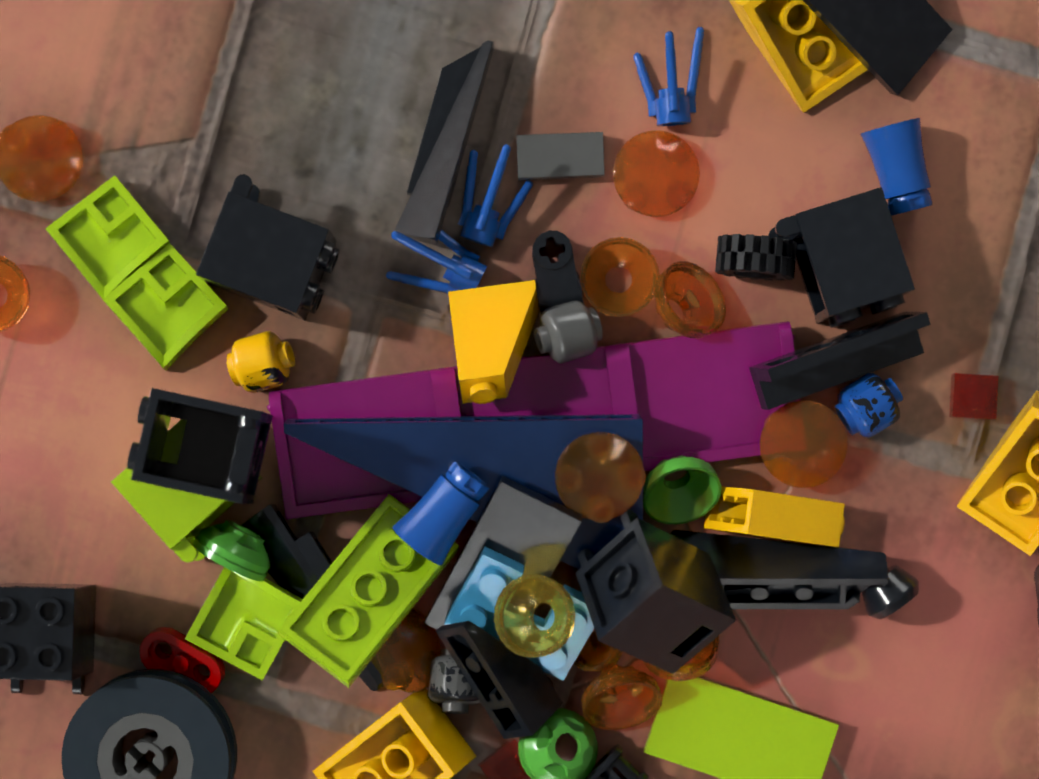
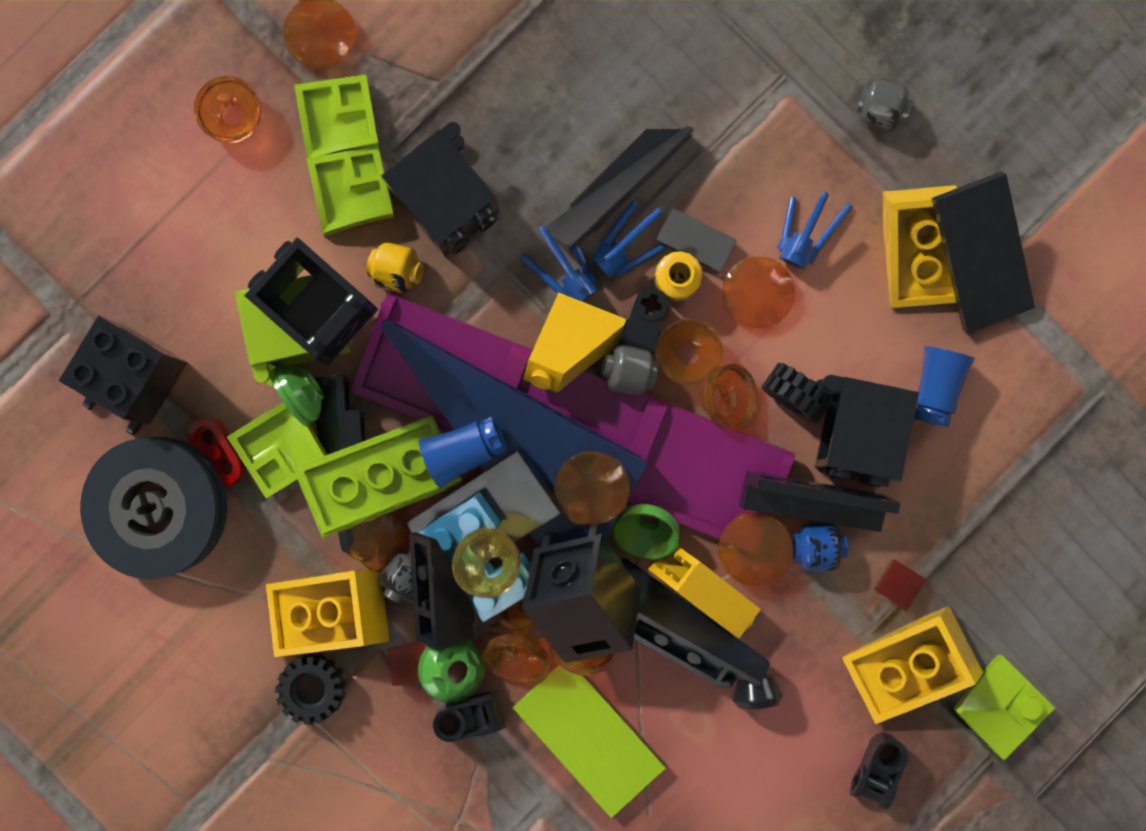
camera: 30 degrees right, 0 degrees up
none -> yellow head [654,251,703,302]

